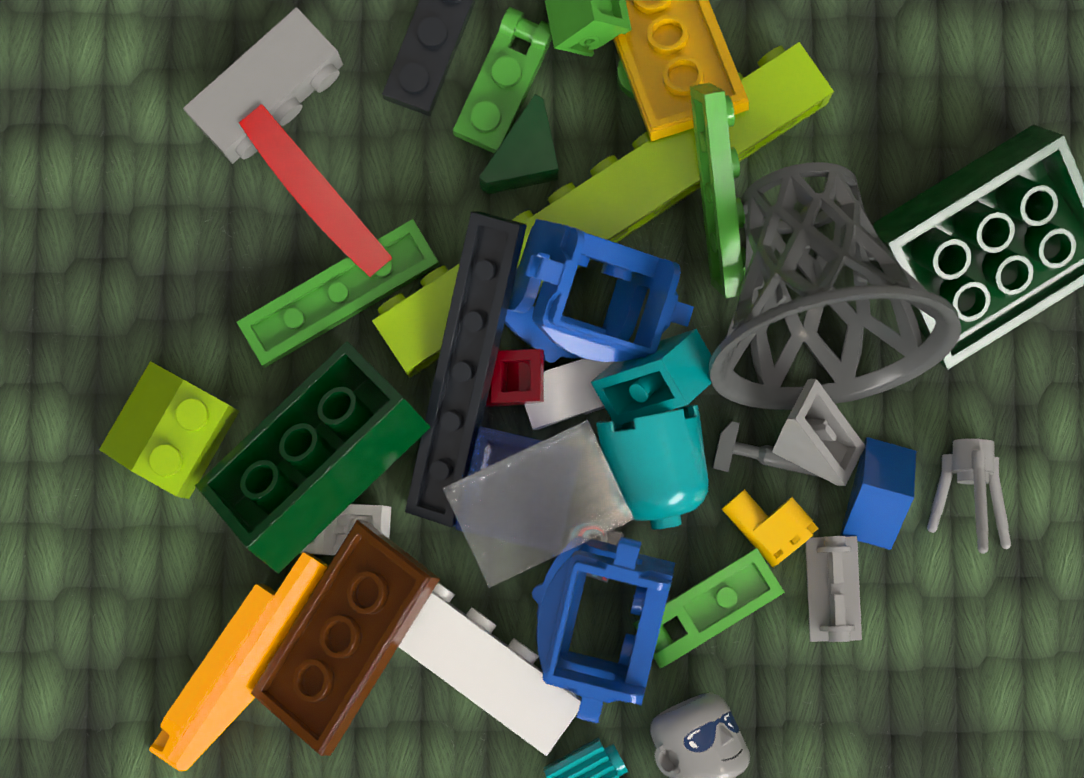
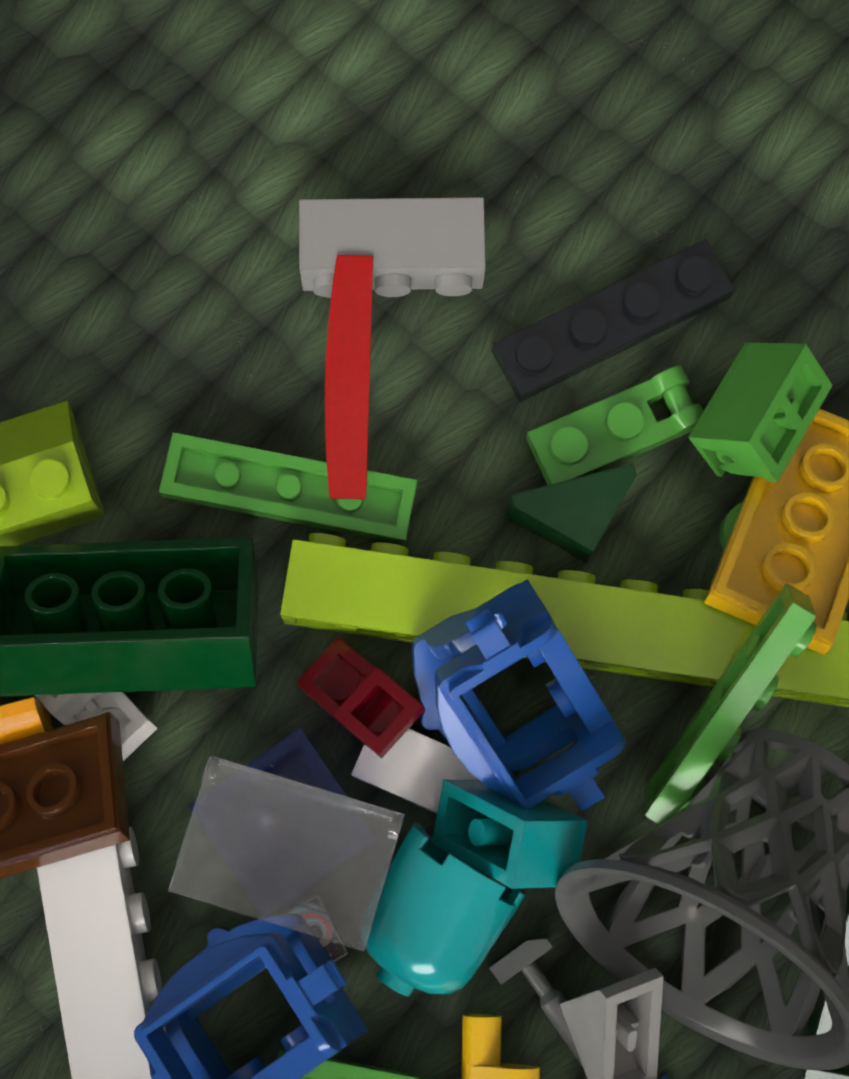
camera: 35 degrees right, 5 degrees down
black plate [405,211,527,528] -> none

